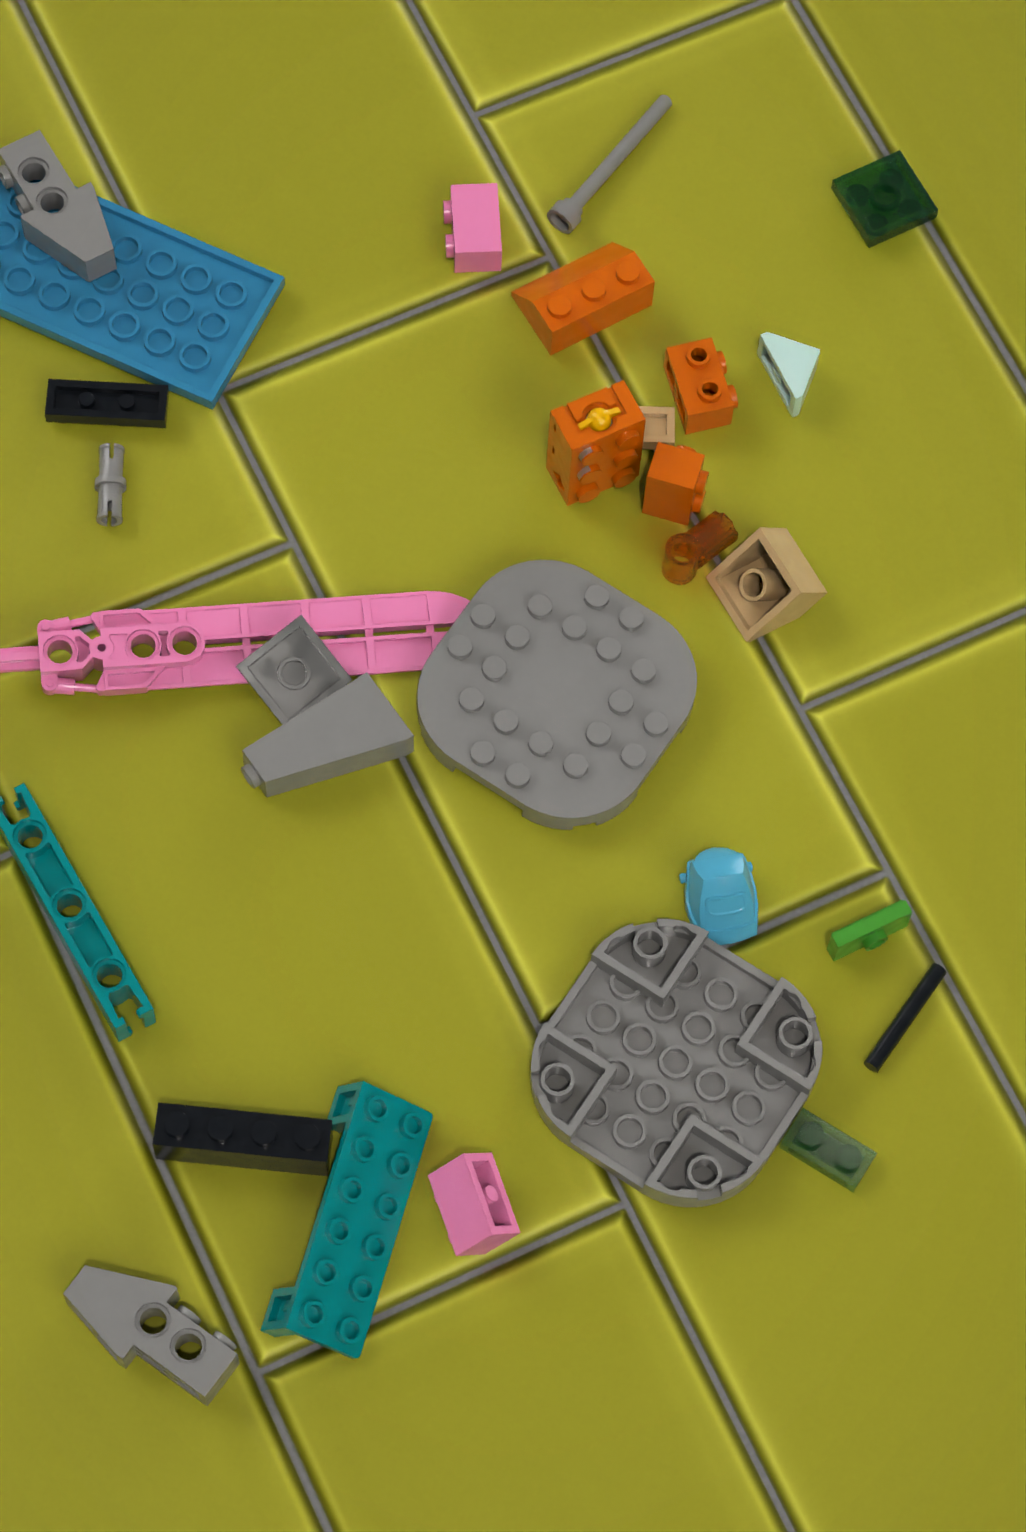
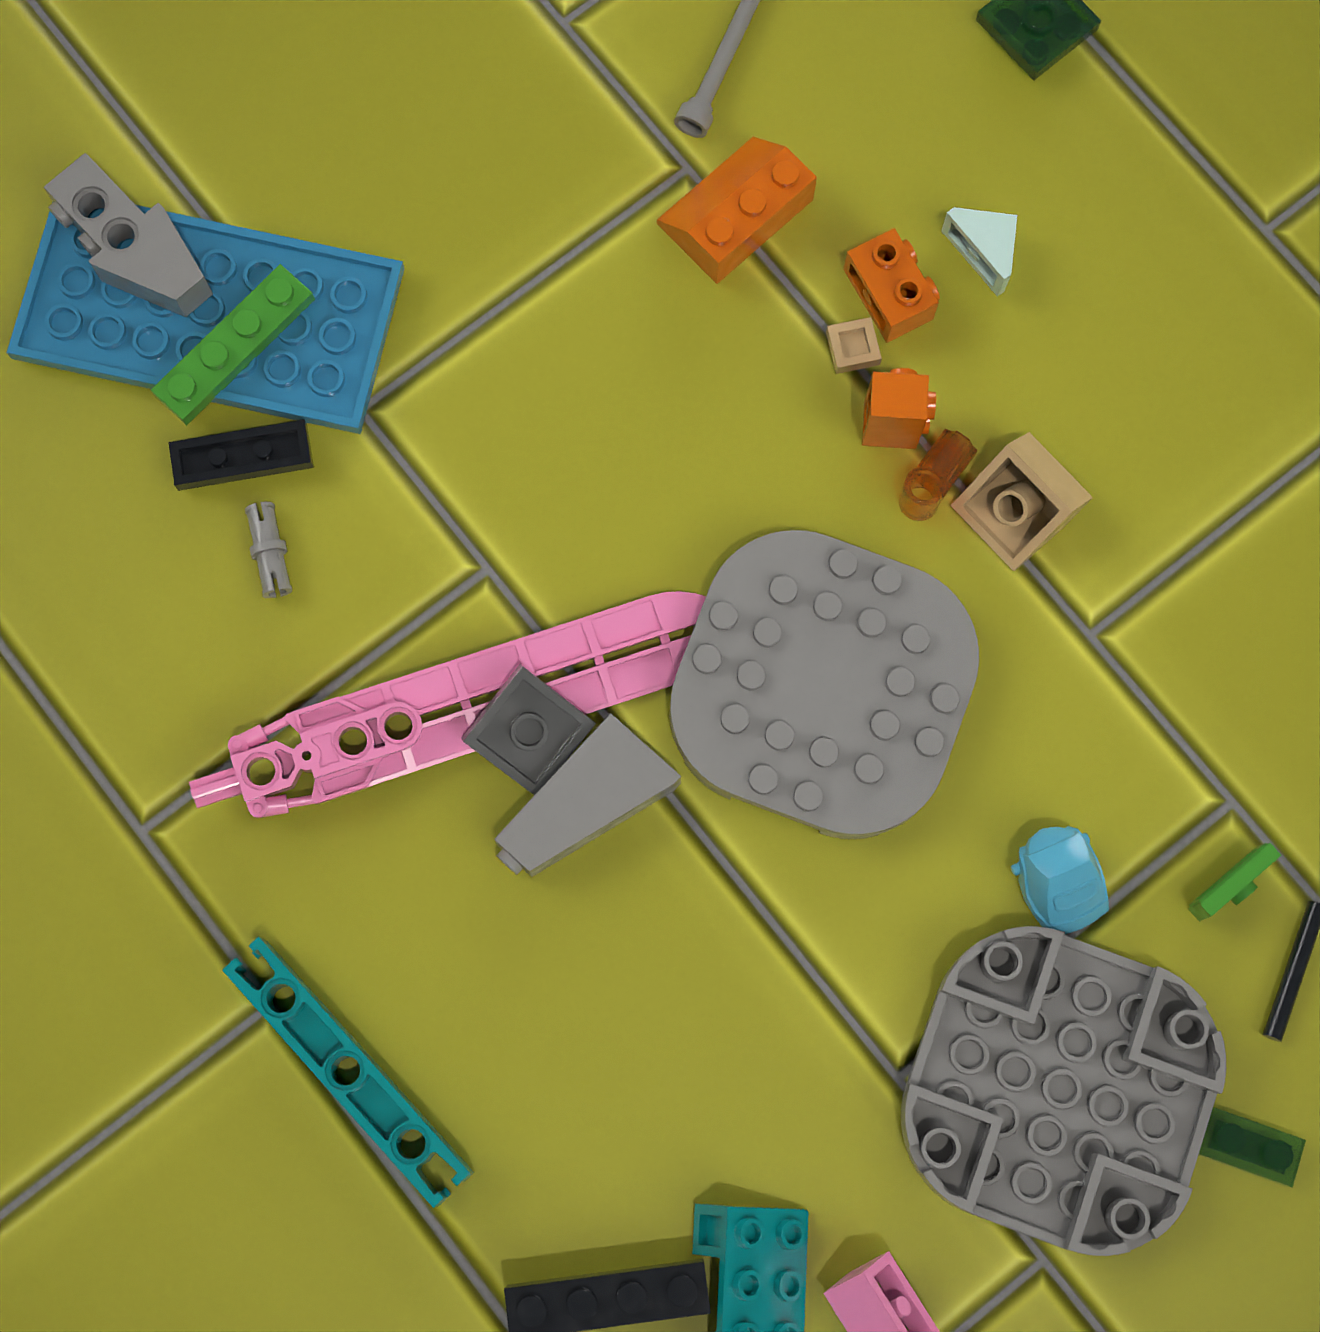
camera: 10 degrees left, 10 degrees up
bright pink brick [443,183,502,273] -> none
orange piece [546,380,646,506] -> none
none -> bright green plate [151,264,315,426]

